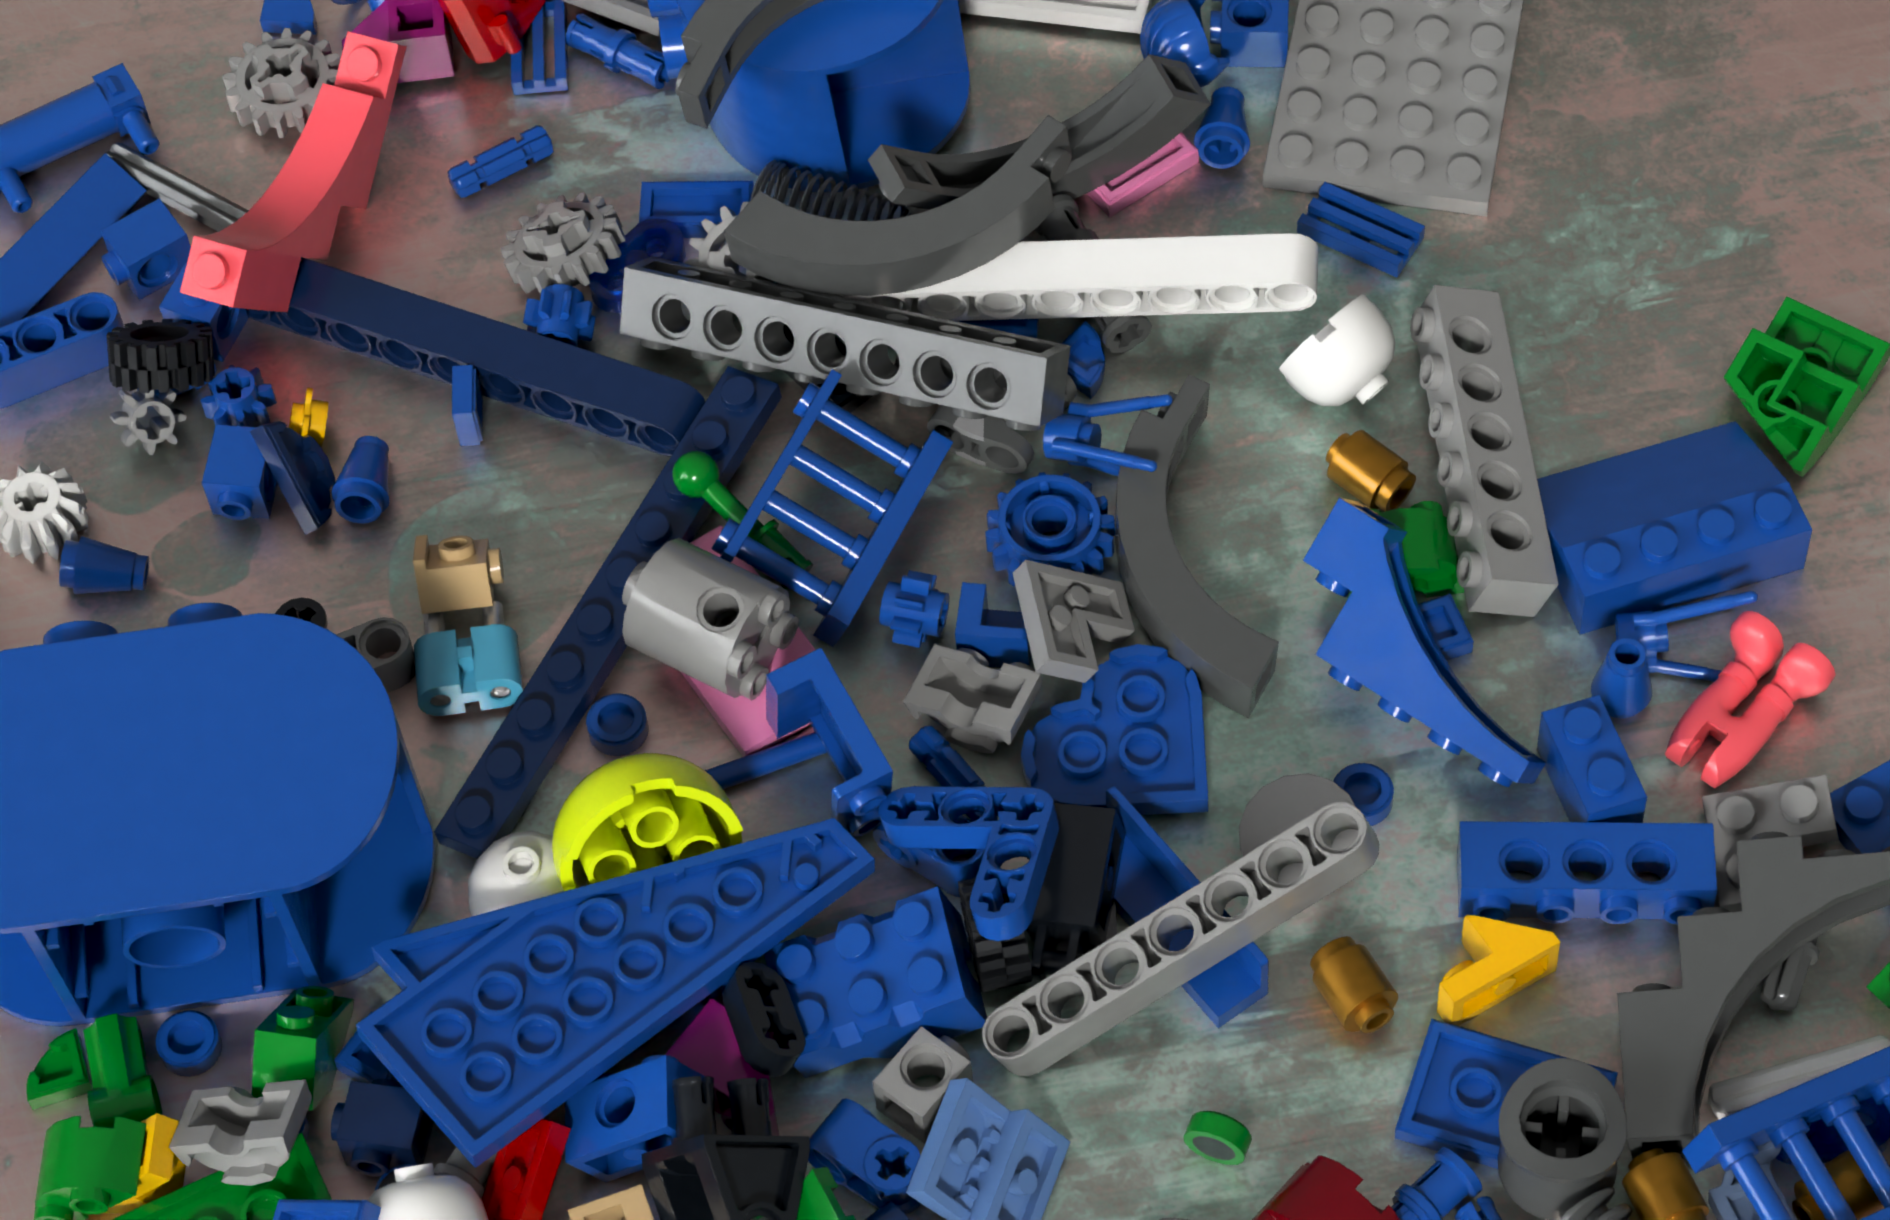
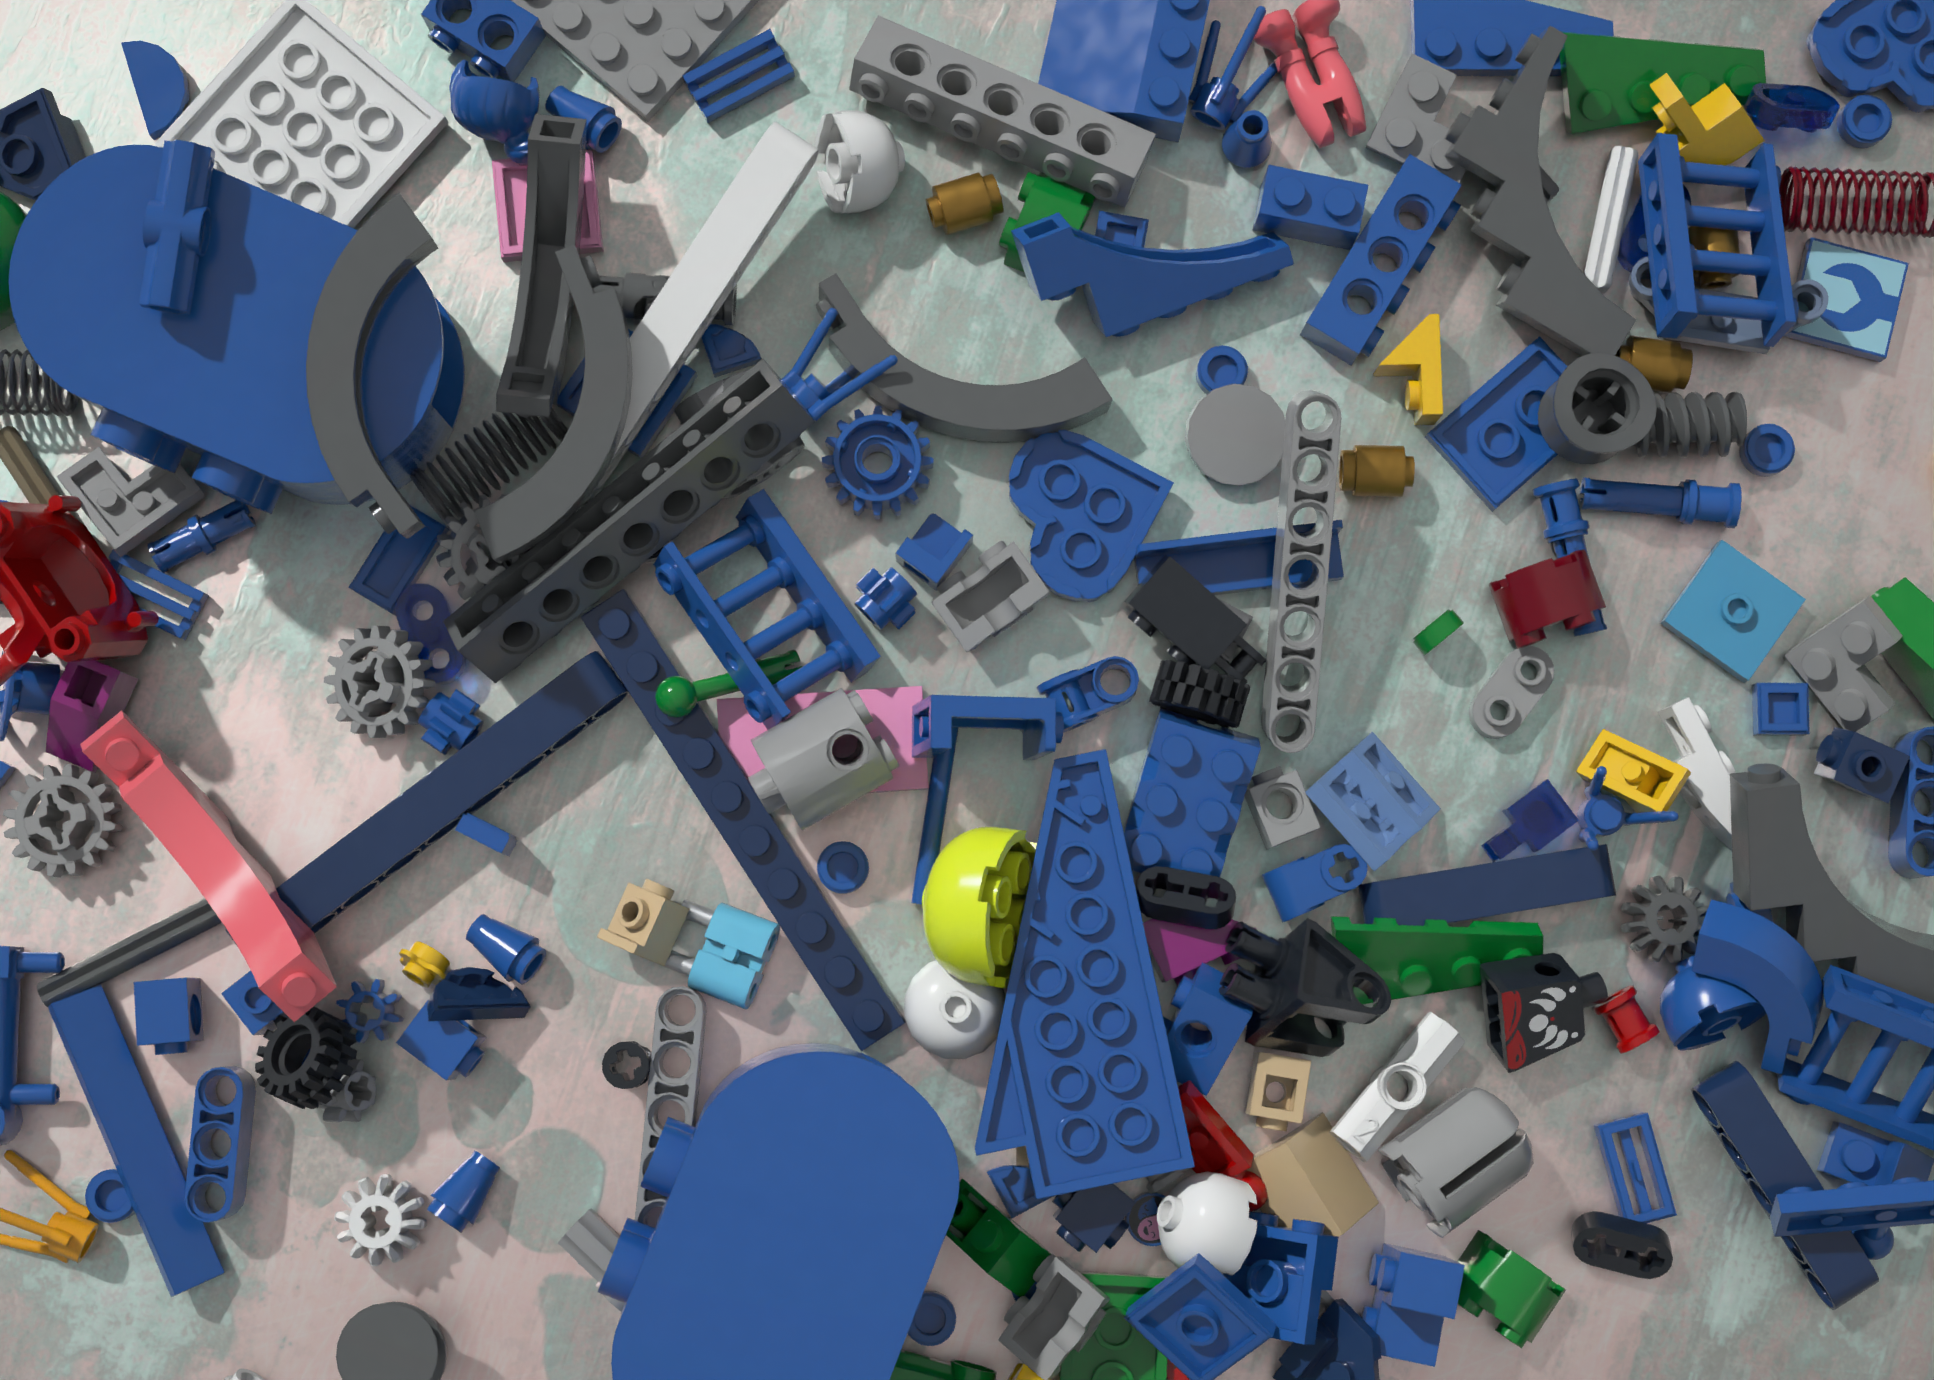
camera: 70 degrees left, 25 degrees up
blue axle [447,125,554,198] -> none
blue beam [879,786,1059,941] -> none
blue axle [908,725,986,821] -> none
light grey plate [1012,560,1135,683] -> none

